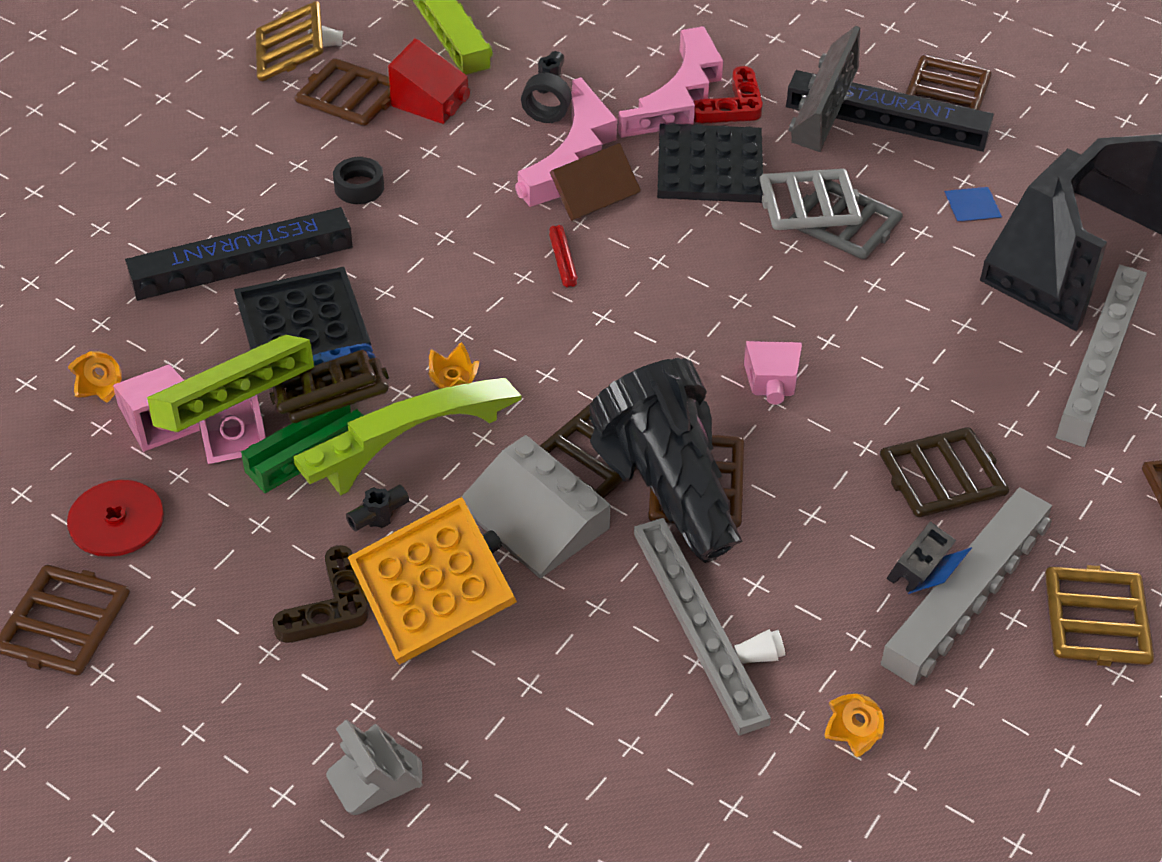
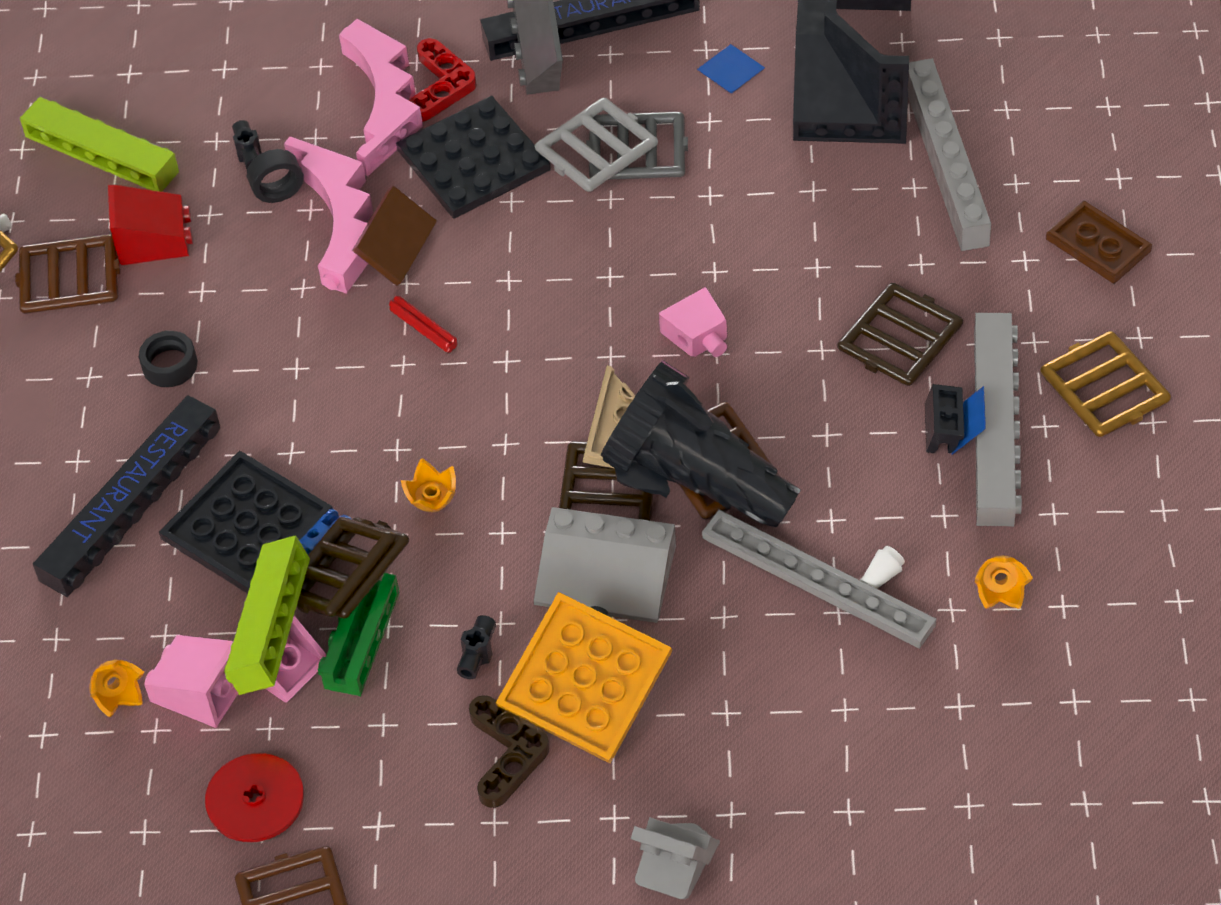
camera: 30 degrees left, 5 degrees up
lime slope [294,378,522,495] -> none

